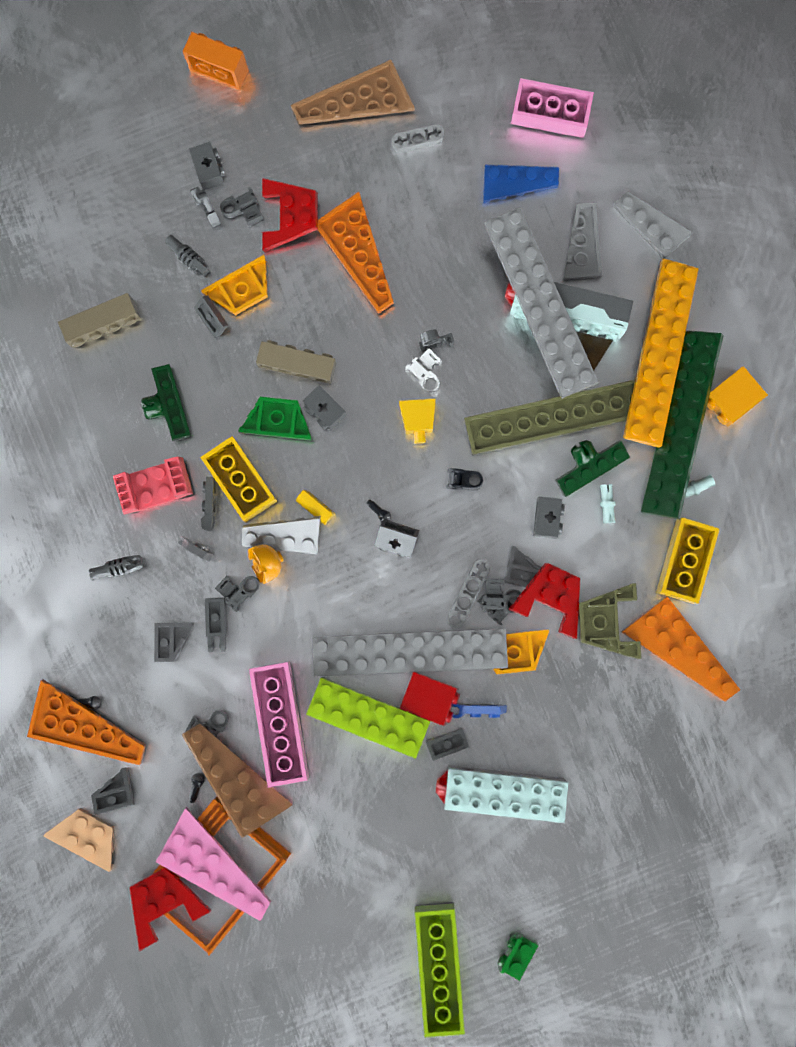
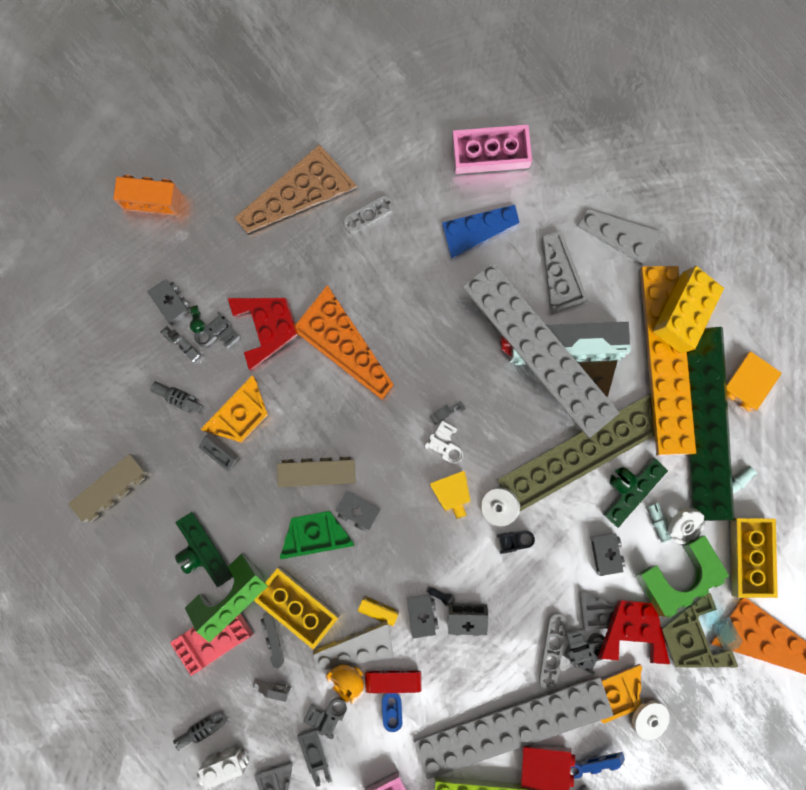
camera: 30 degrees left, 0 degrees up
none -> bright green arch [185,553,268,643]
none -> dark green arm [189,305,205,333]
none -> white brick [197,746,249,790]
none -> red beam [365,670,422,693]
none -> blue plate [382,693,403,732]
none -> dark grey brick [407,594,439,639]
none -> white plate [481,487,520,527]
none -> white plate [632,700,670,740]
none -> bright green arch [635,535,729,618]
none -> yellow brick [653,266,724,354]
none -> white plate [668,508,705,544]
none -> clear light blue brick [712,617,743,651]

